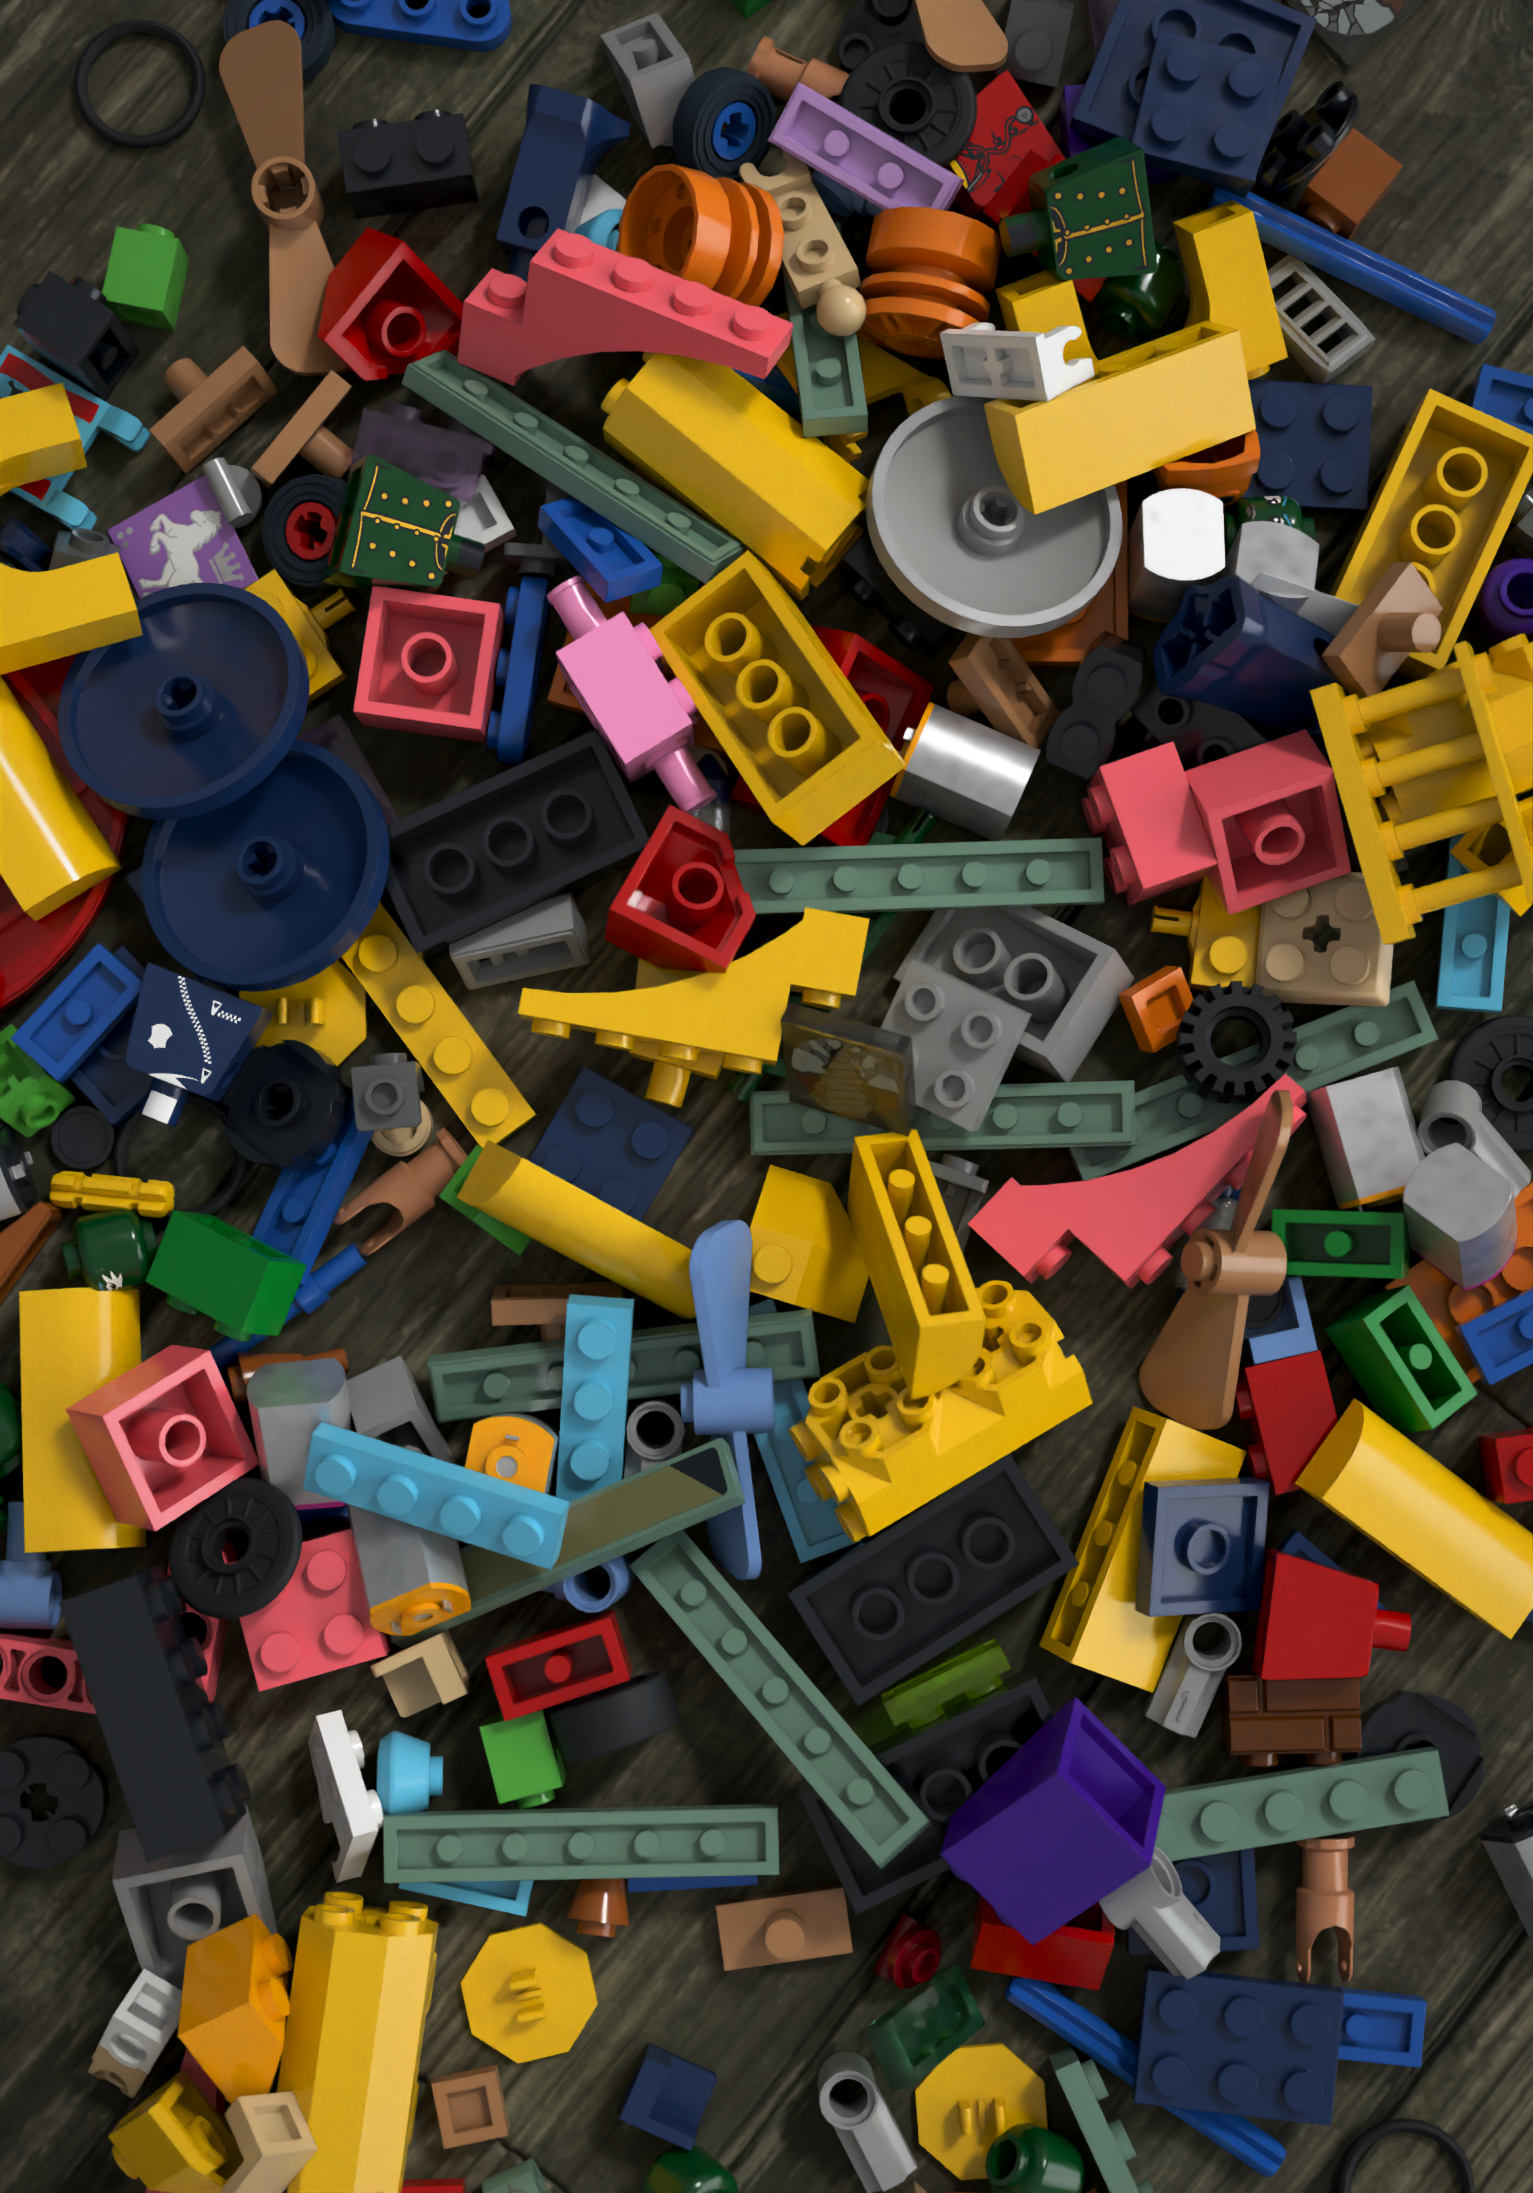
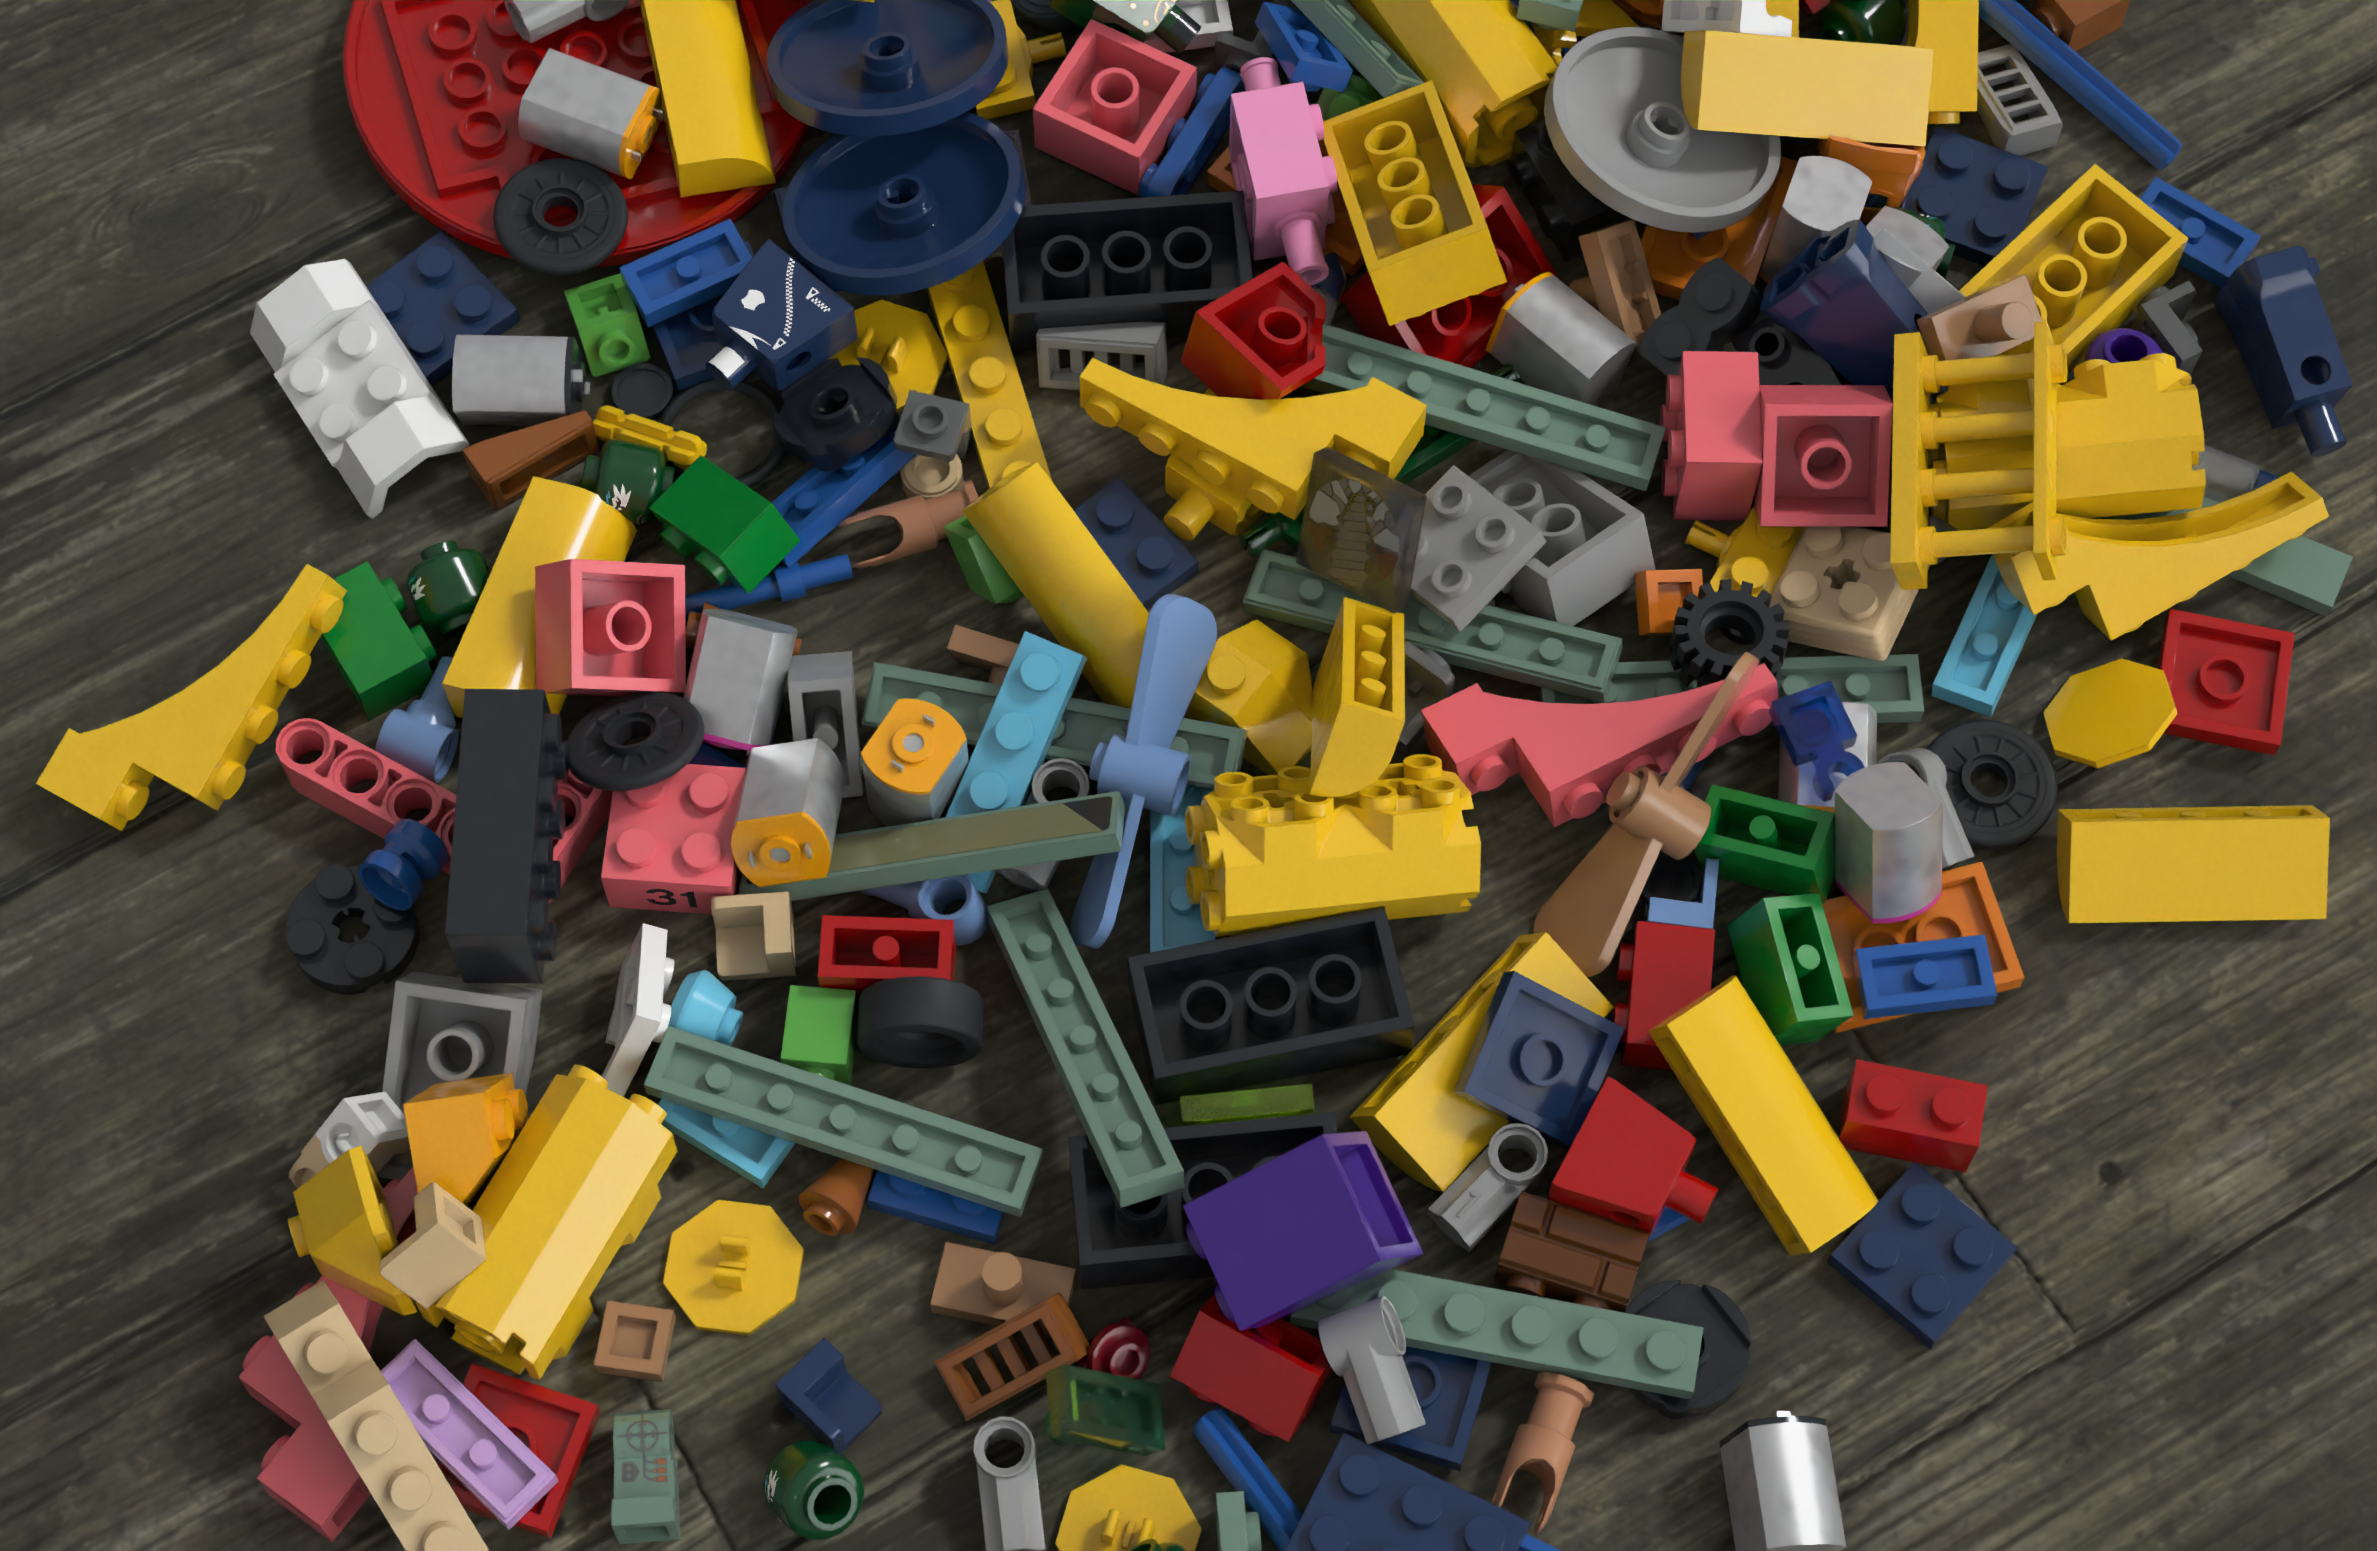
camera: 20 degrees right, 20 degrees down
medium azure plate [303,1422,570,1570] -> none
none -> blue wheel [358,819,449,910]
none -> dark orange slope [934,1292,1090,1421]
none -> clear blue plate [1769,681,1865,802]

